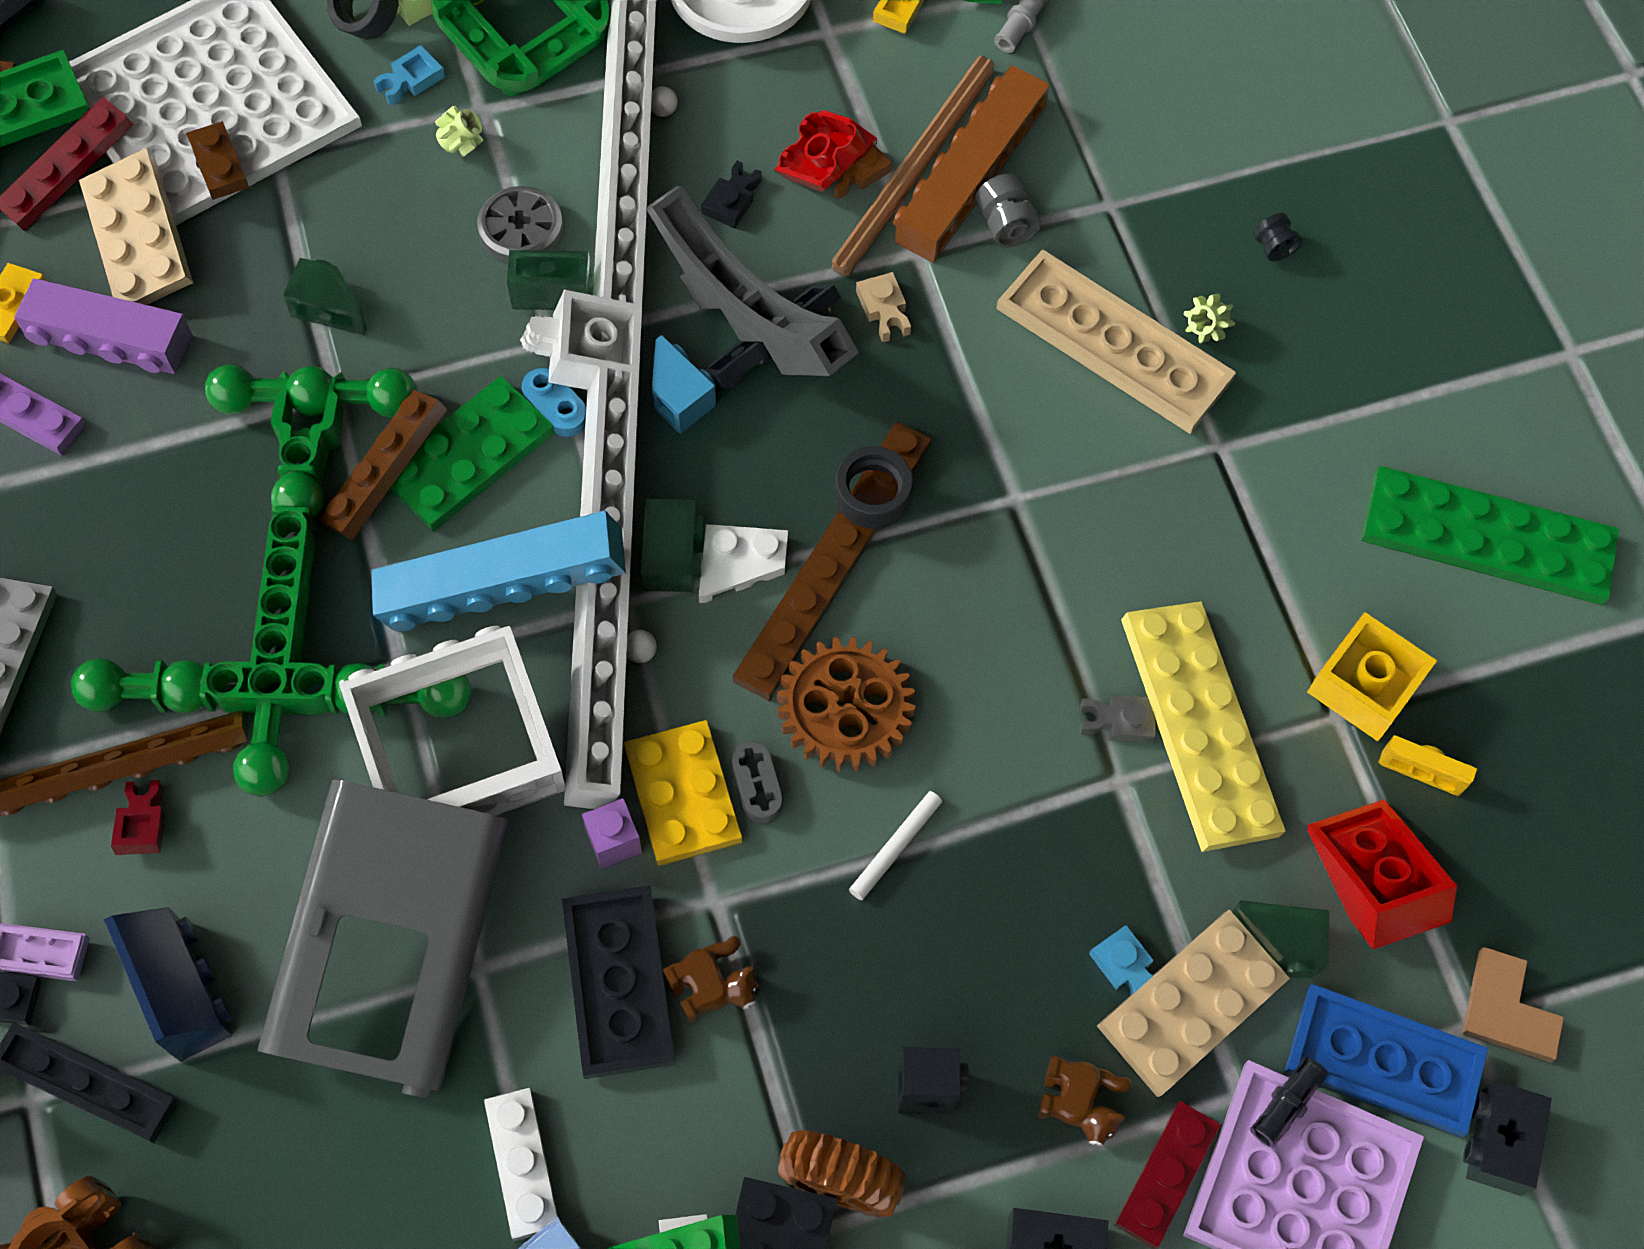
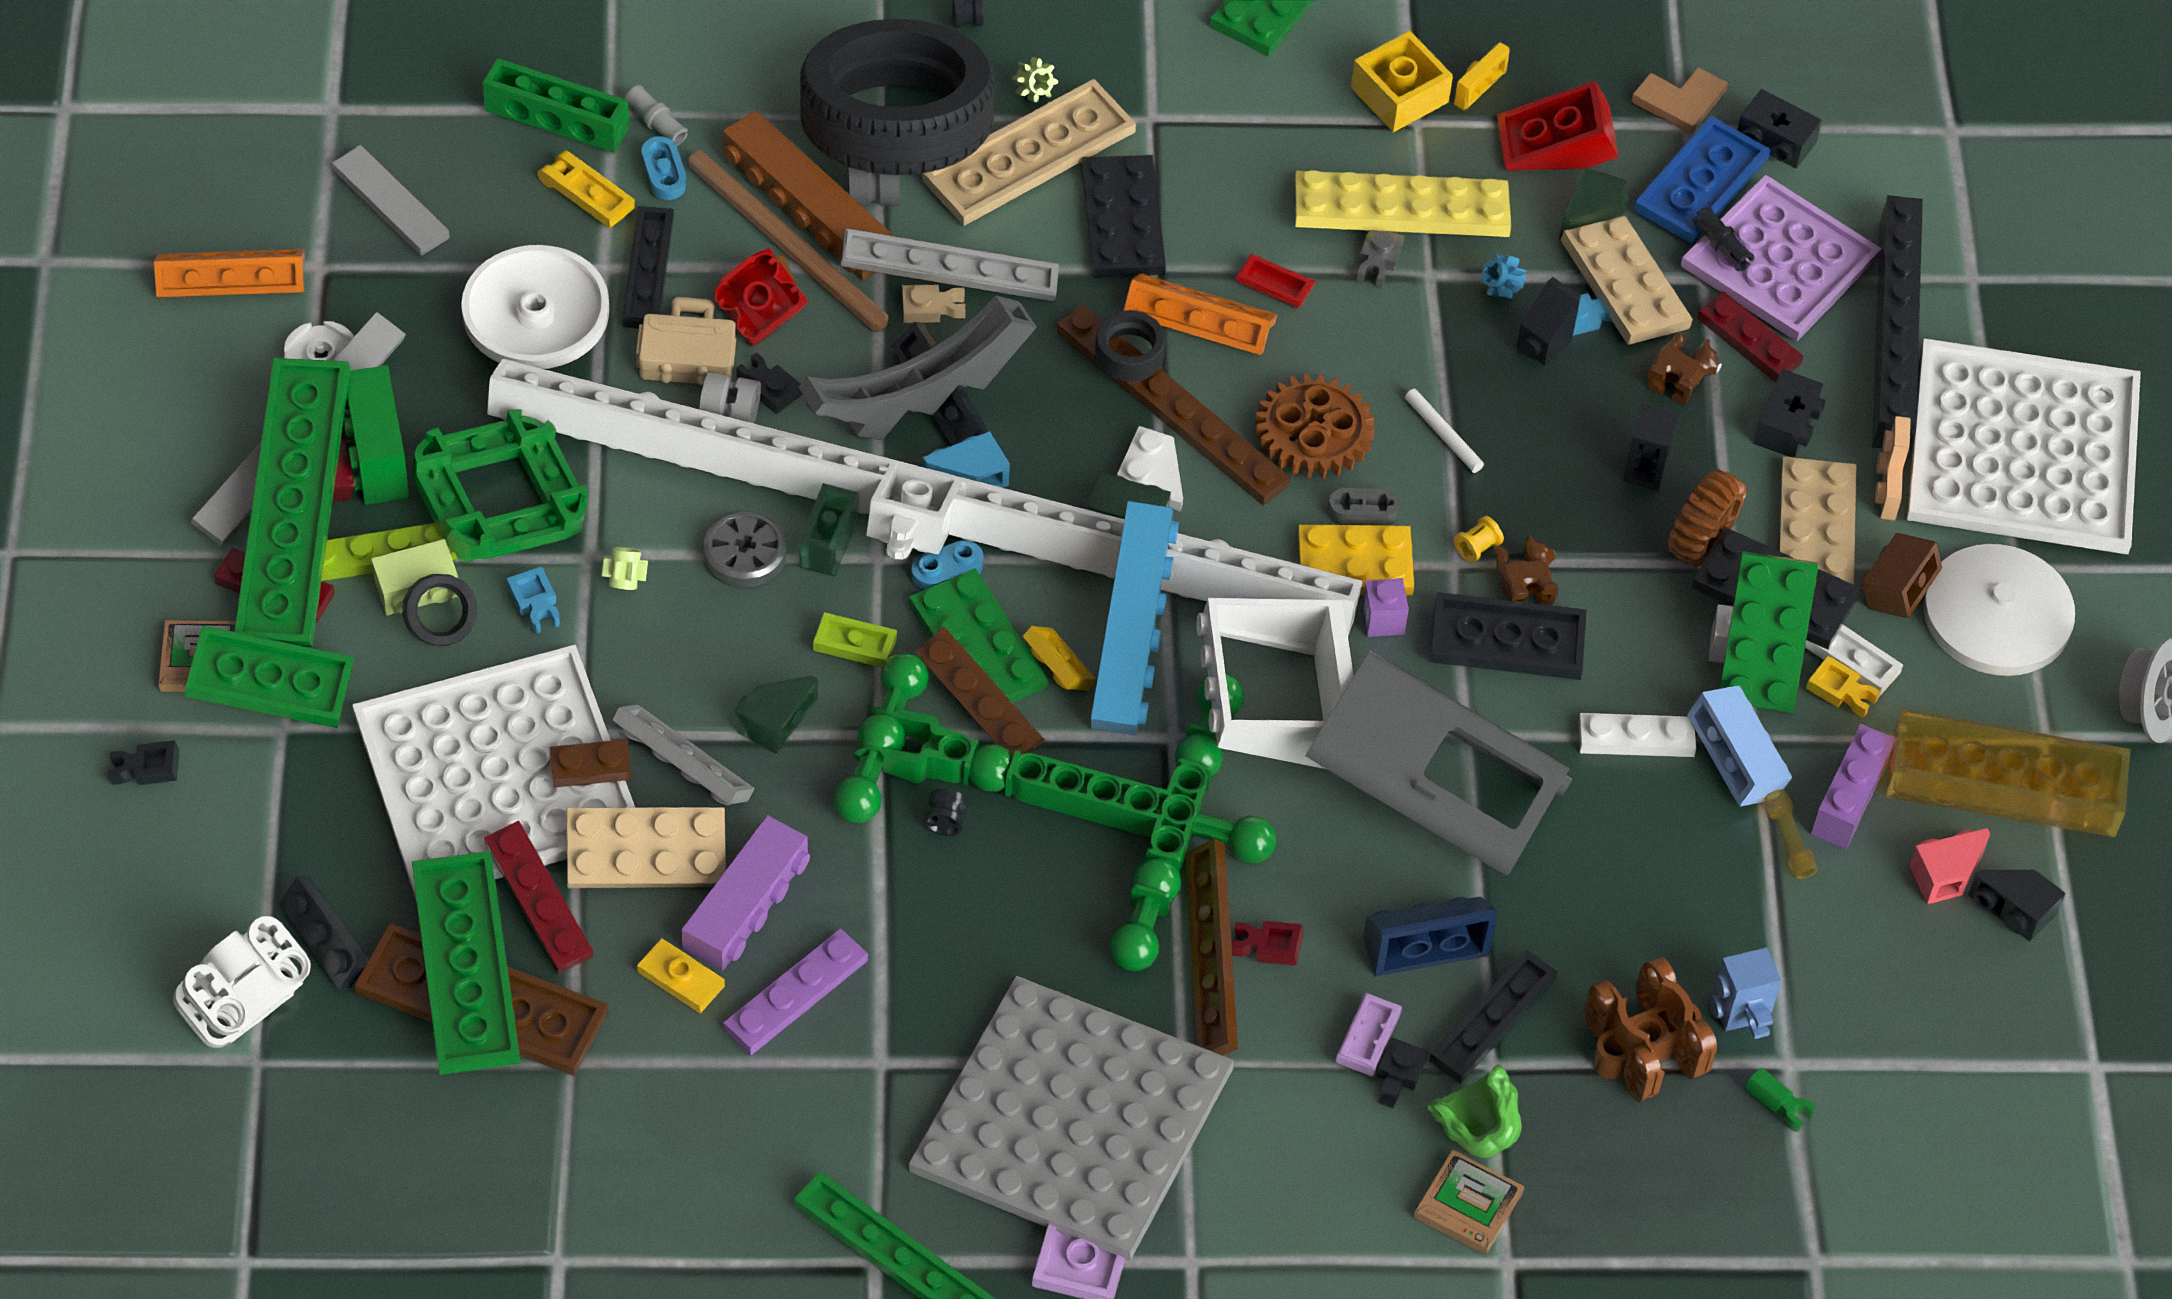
camera: 75 degrees left, 10 degrees down
none -> light grey plate [613,705,755,805]
none -> black tile [622,206,674,328]
none -> tan piece [636,297,736,386]
none -> dark azure plate [641,136,686,200]
none -> light grey wheel [699,372,761,424]
none -> black tyre [800,19,995,175]
none -> lime plate [813,612,897,668]
none -> light grey tile [840,228,1059,301]
none -> black wheel [924,789,968,836]
none -> yellow plate [1023,626,1097,691]
none -> black plate [1082,155,1166,278]
none -> orange fence [1124,273,1278,355]
none -> red tile [1235,253,1316,309]
none -> yellow bush [1454,516,1504,563]
none -> dark azure gear [1481,254,1526,299]
none -> black slope [1517,277,1581,366]

